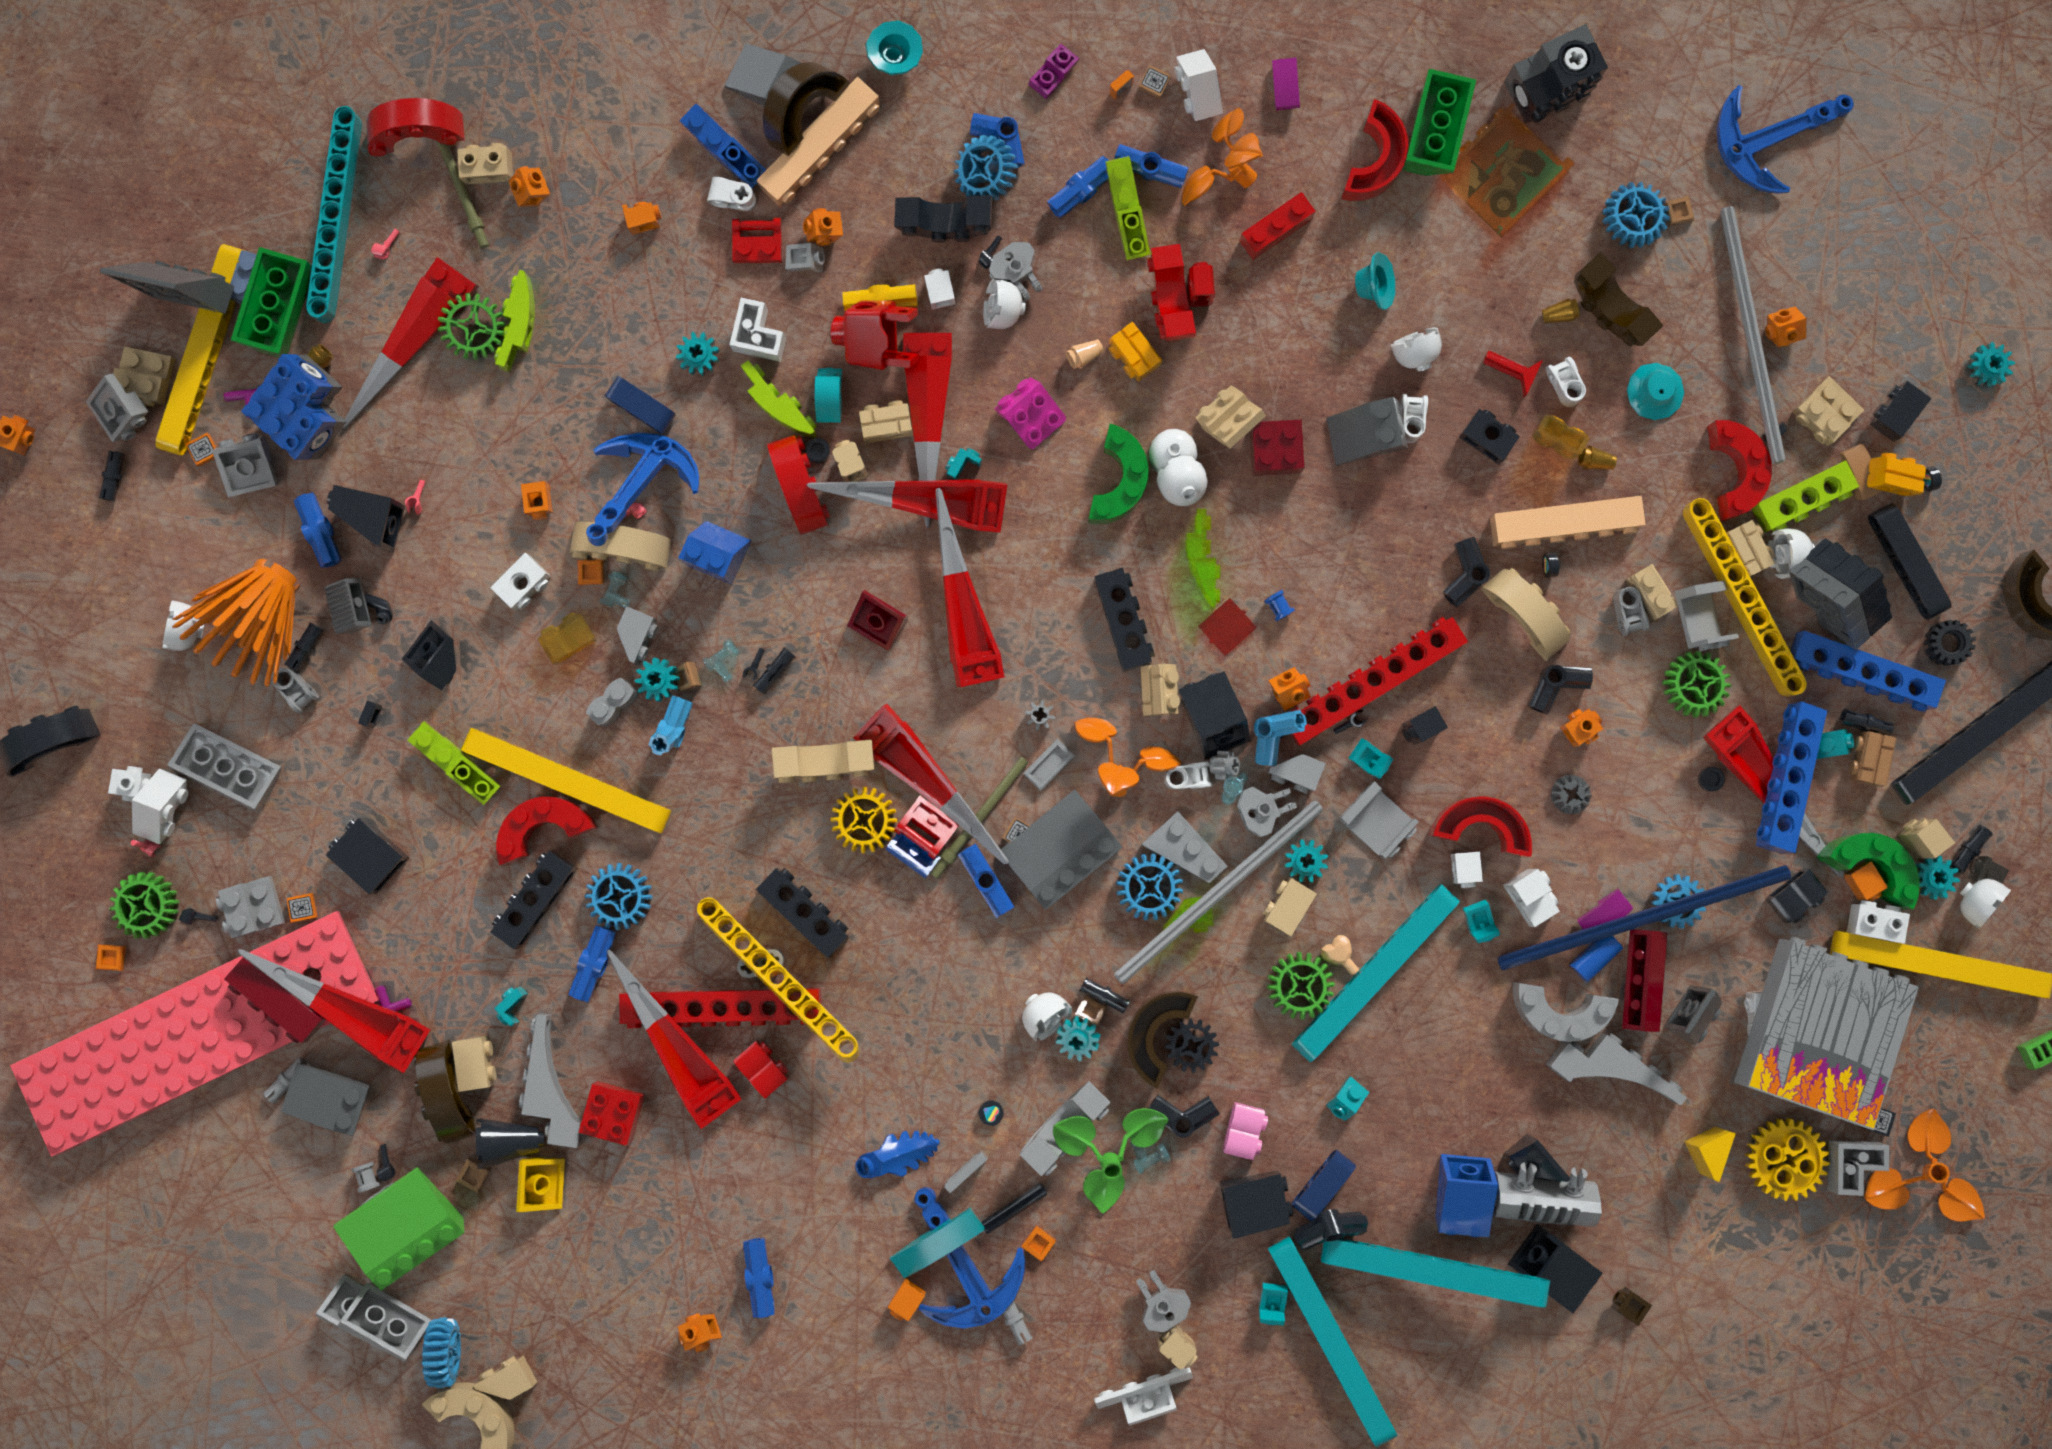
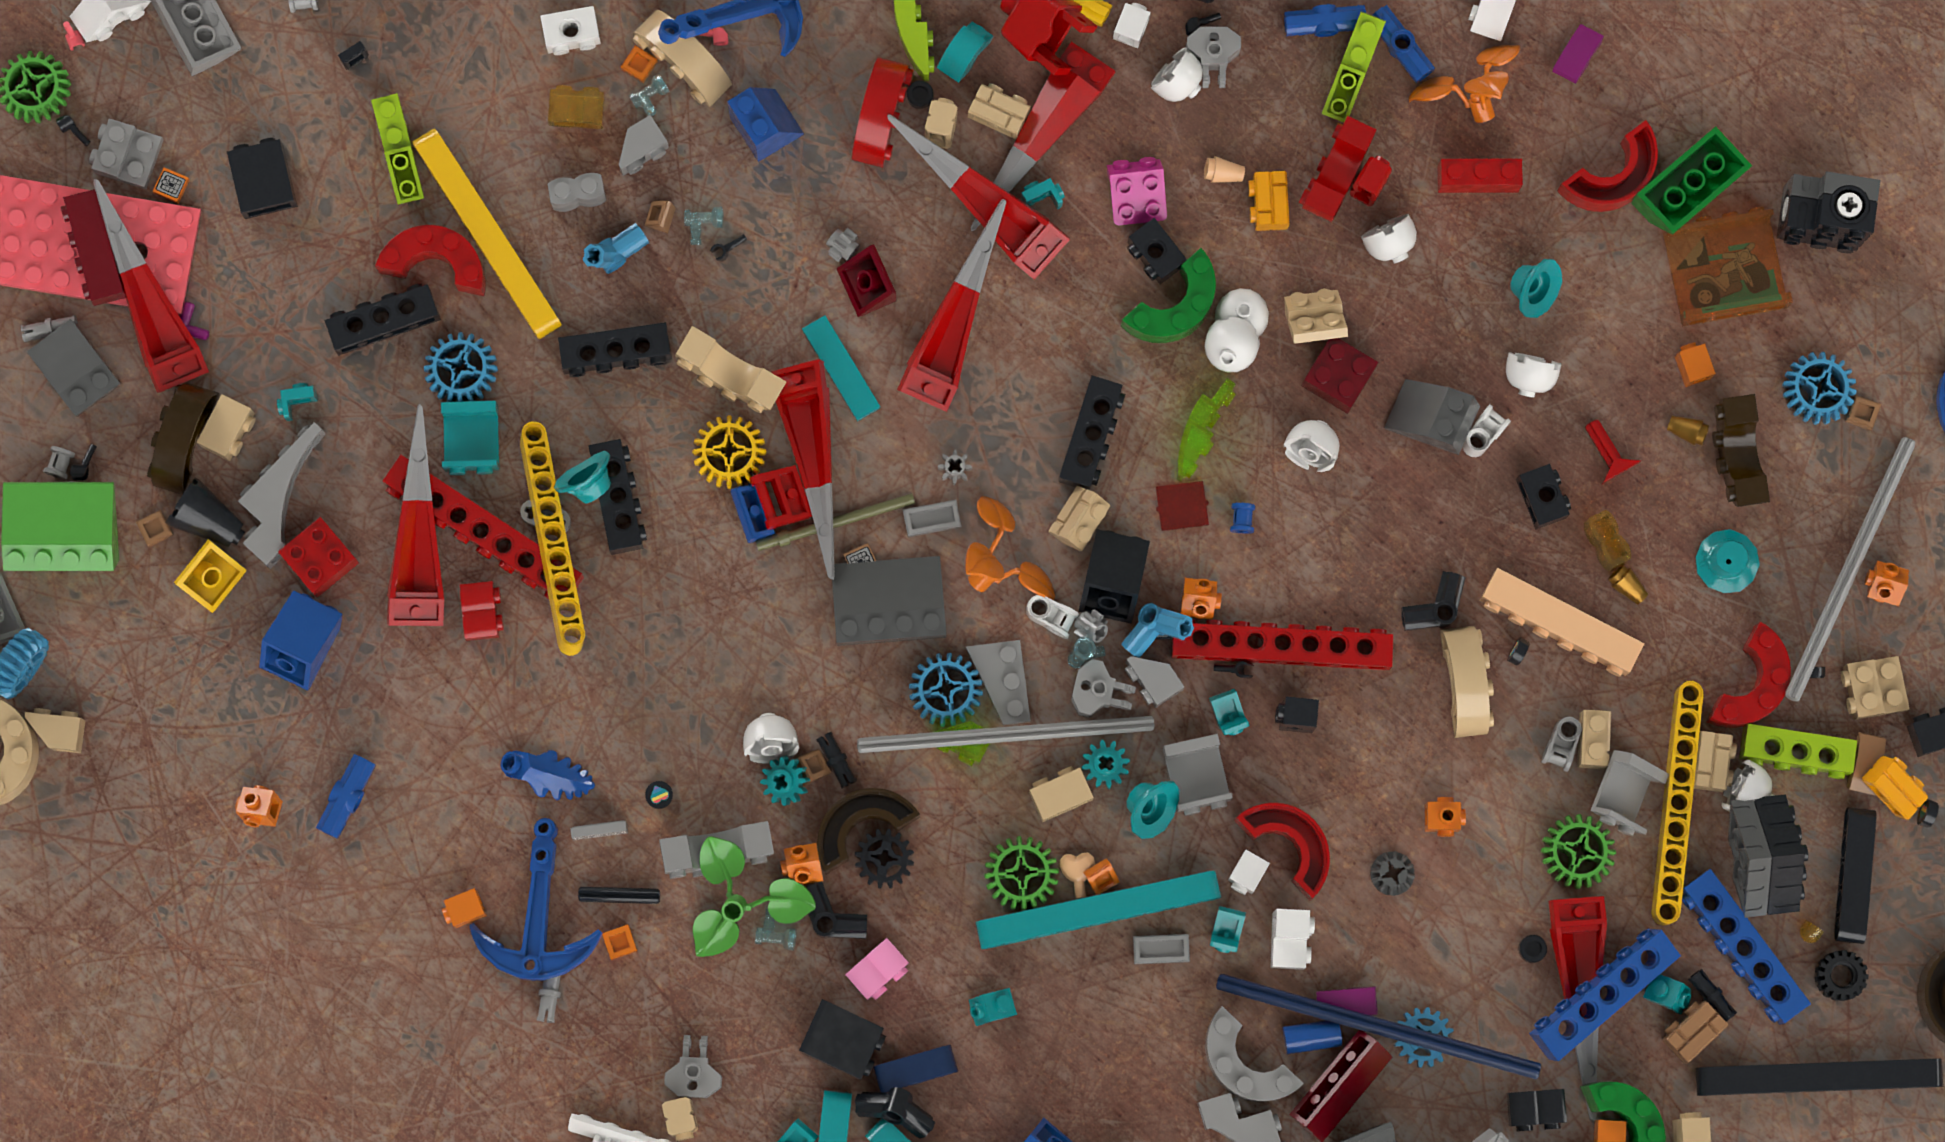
camera: 25 degrees right, 5 degrees down
black slope [402,620,457,690] -> none
blue piece [568,925,617,1002] -> none
teal gear [635,658,680,702] -> none
black pin [753,647,796,695] -> none
teal slope [890,1207,984,1278] -> none
blue piece [958,843,1014,918] -> none
black piece [1527,665,1593,715] -> none
white piece [1546,357,1586,407] -> none
none -> blue slope [259,590,342,691]
none -> teal panel [441,400,500,476]
none -> teal hat [554,451,611,504]
none -> black brick [558,322,672,377]
none -> orange brick [780,843,823,885]
none -> teal tile [802,315,881,422]
none -> light grey gear [826,228,860,262]
none -> orange tile [1083,858,1120,895]
none -> teal hat [1126,781,1180,839]
none -> black brick [1127,218,1187,284]
none -> light grey tile [1133,934,1190,964]
none -> white cylinder [1284,420,1340,472]
none -> white cylinder [1361,214,1417,263]
none -> orange brick [1675,342,1716,387]
none -> clear yellow hinge [1800,920,1824,943]

